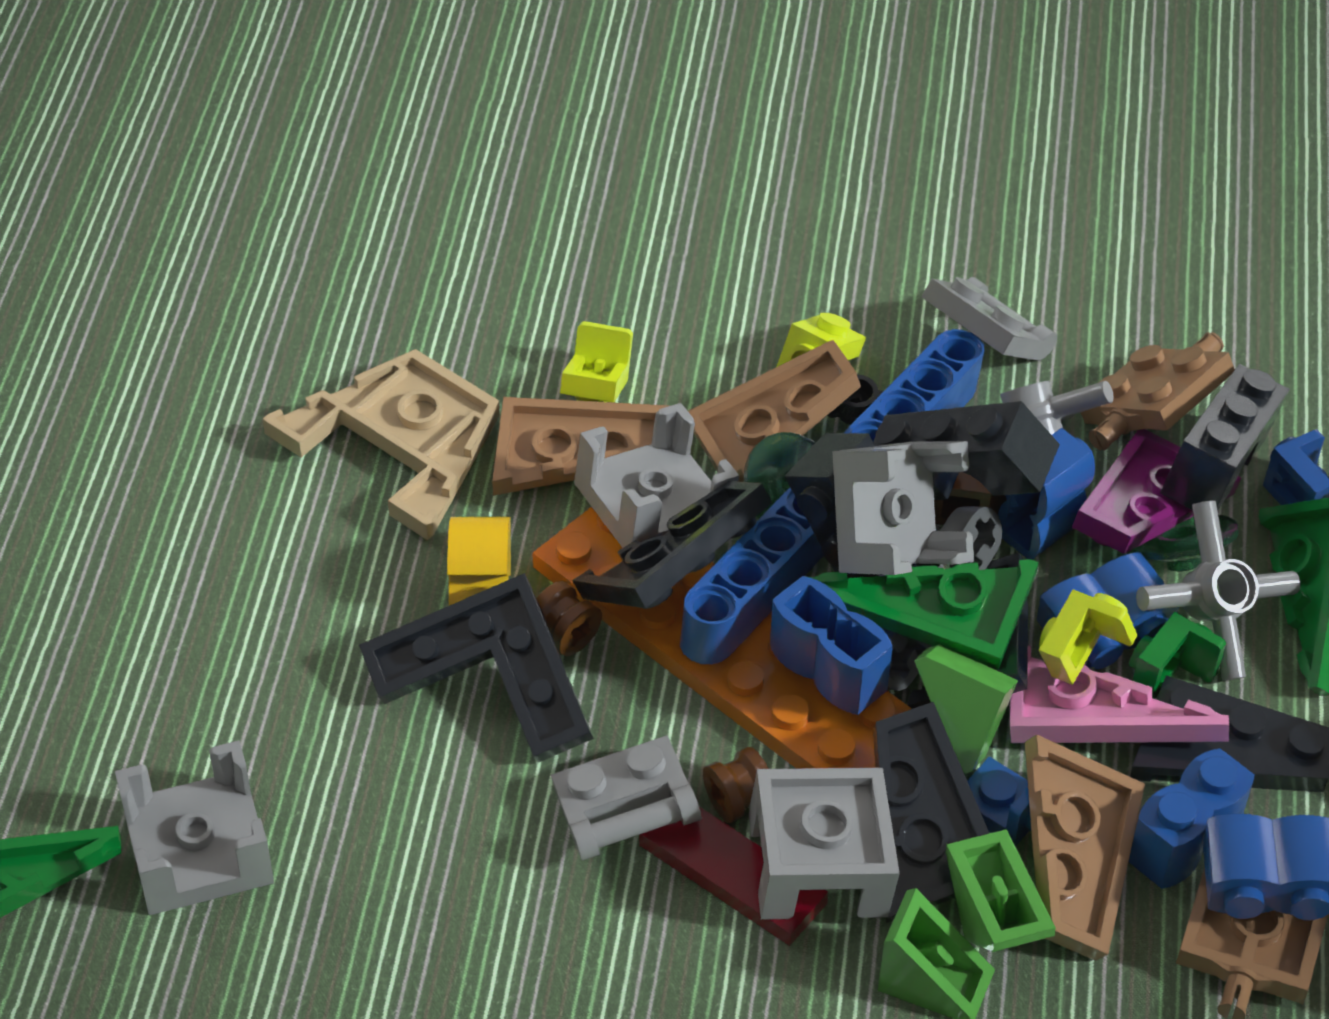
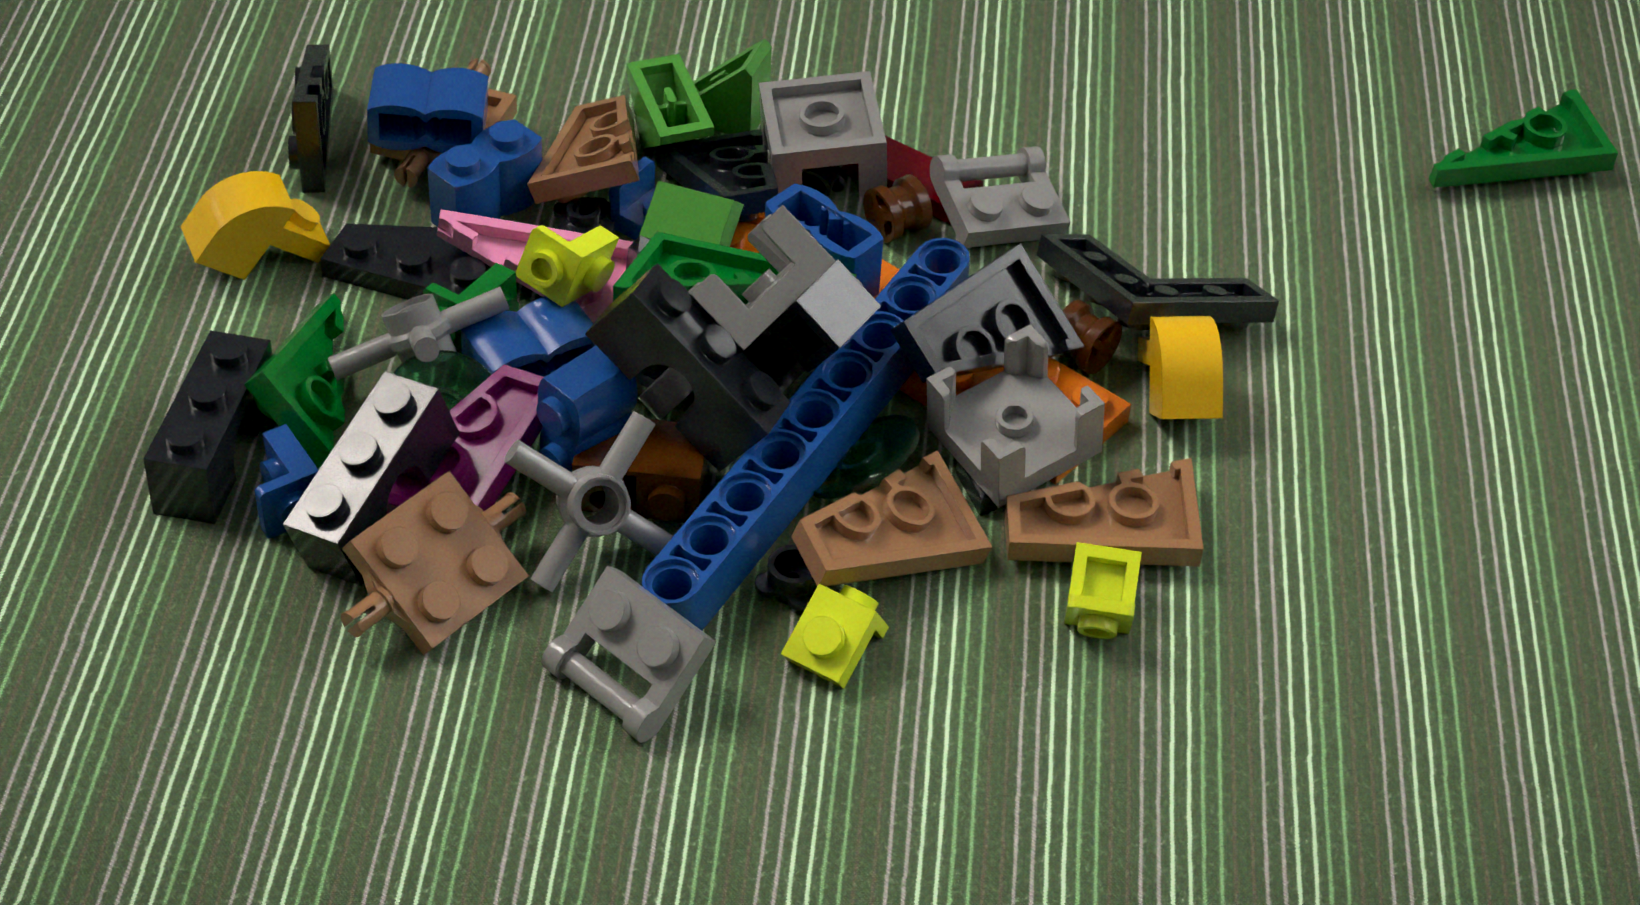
camera: 175 degrees right, 5 degrees down
light grey panel [115,740,274,916] -> none
tan wing [263,349,500,540] -> none

